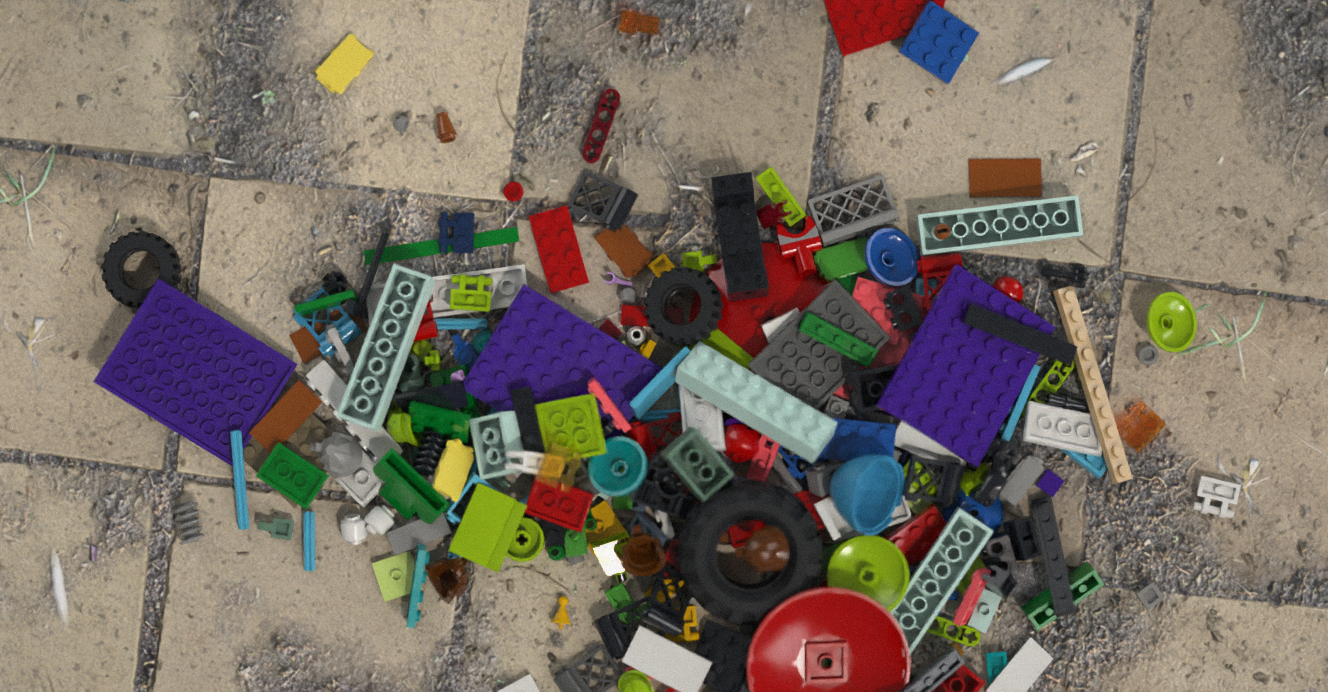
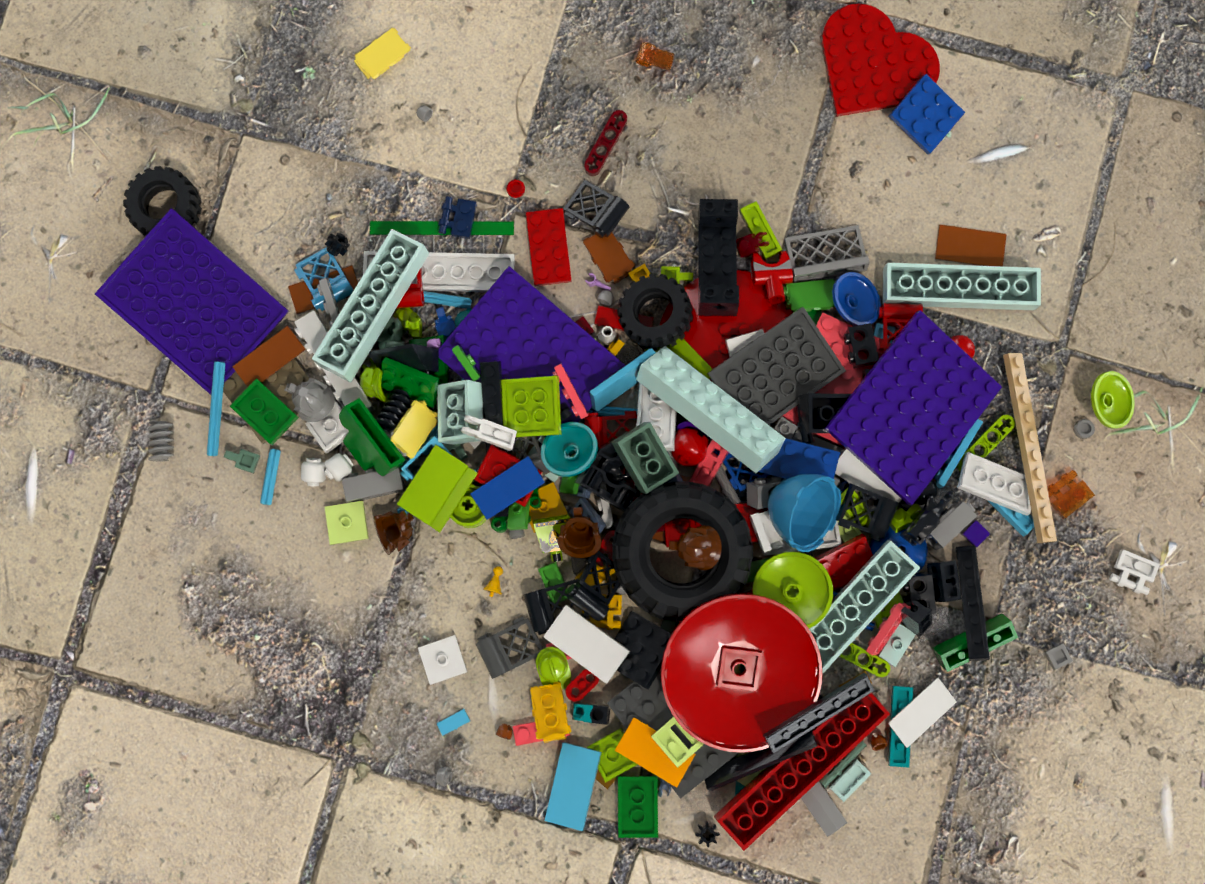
camera: 15 degrees right, 5 degrees down
green tile [295,290,358,316] -> none
black piece [343,232,389,319] -> none
teal plate [406,544,430,628] -> none
dark orange cone [436,112,457,143] -> none
lime plate [450,274,493,312] -> none
clear yellow plate [536,442,582,493] -> none
green tile [798,312,878,368] -> none
dark orange hinge [934,223,950,240] -> none
black tile [962,304,1078,366] -> none
black hinge [1041,264,1087,288] -> none
black pin [1044,391,1086,412] -> none
none -> bright green plate [452,345,481,381]
none -> blue piece [470,456,545,520]

